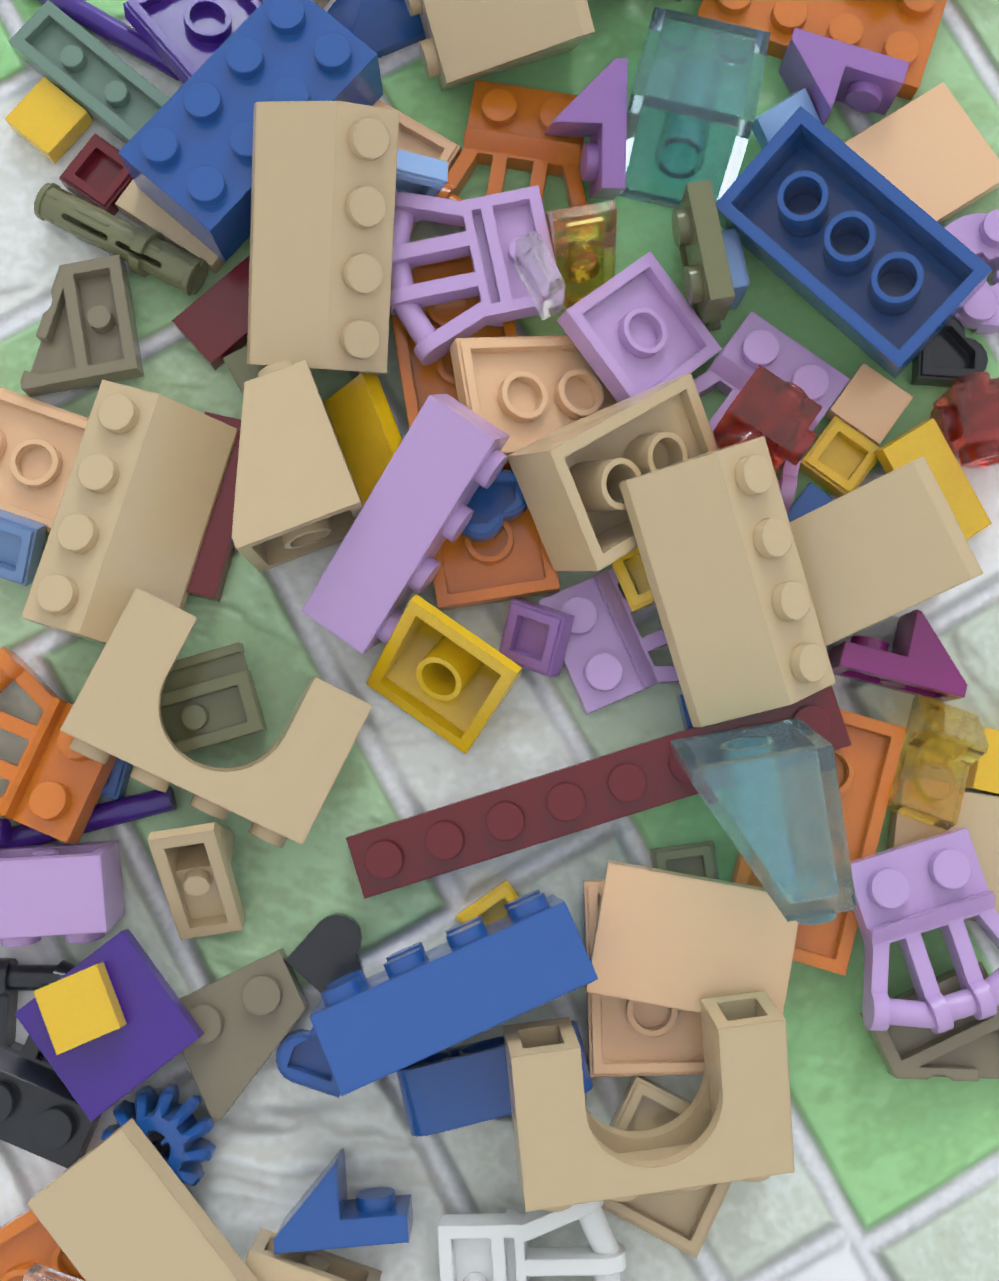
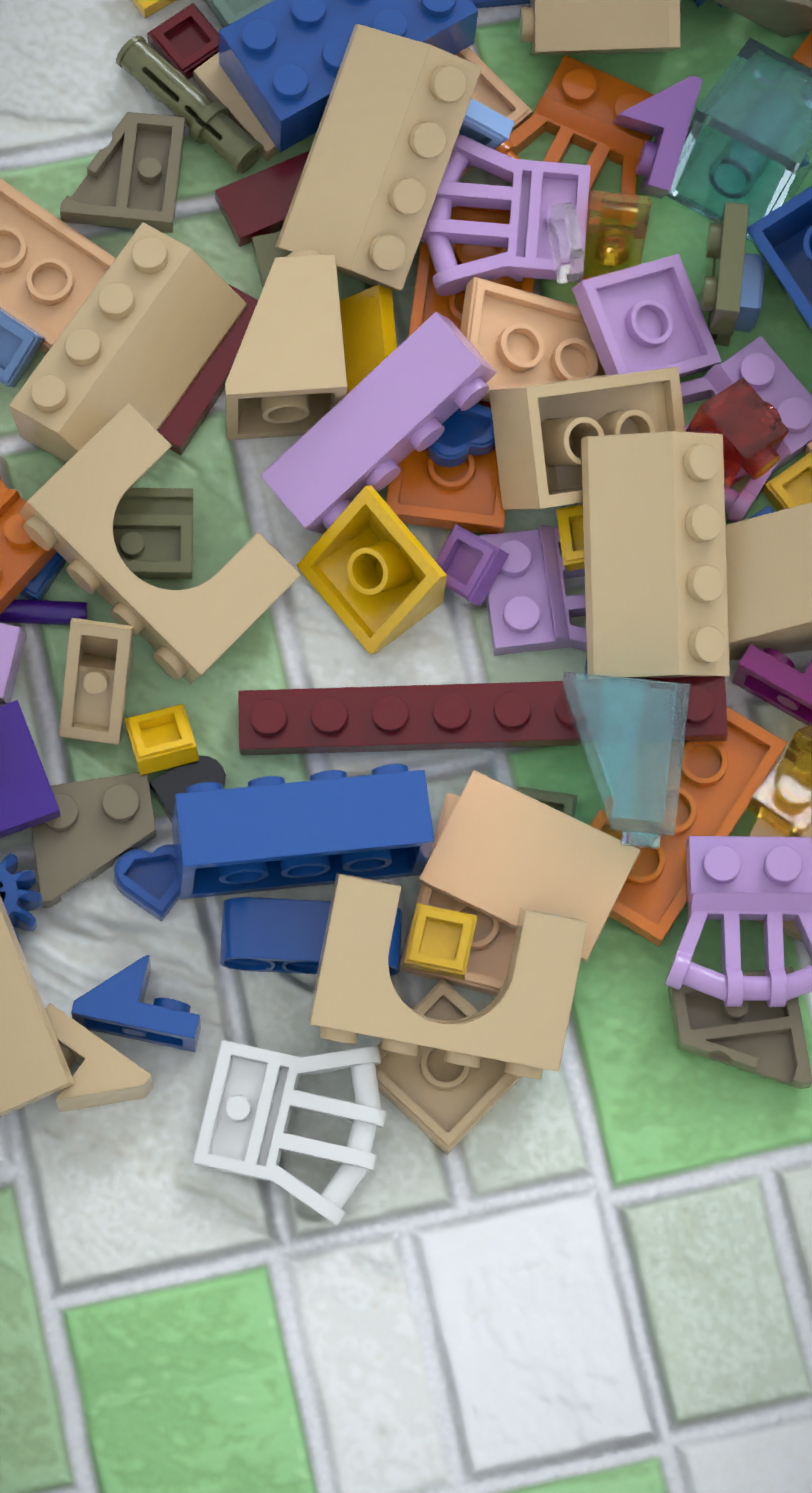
camera: 10 degrees right, 10 degrees down
none -> yellow tile [124,704,199,776]
none -> yellow tile [404,903,478,980]

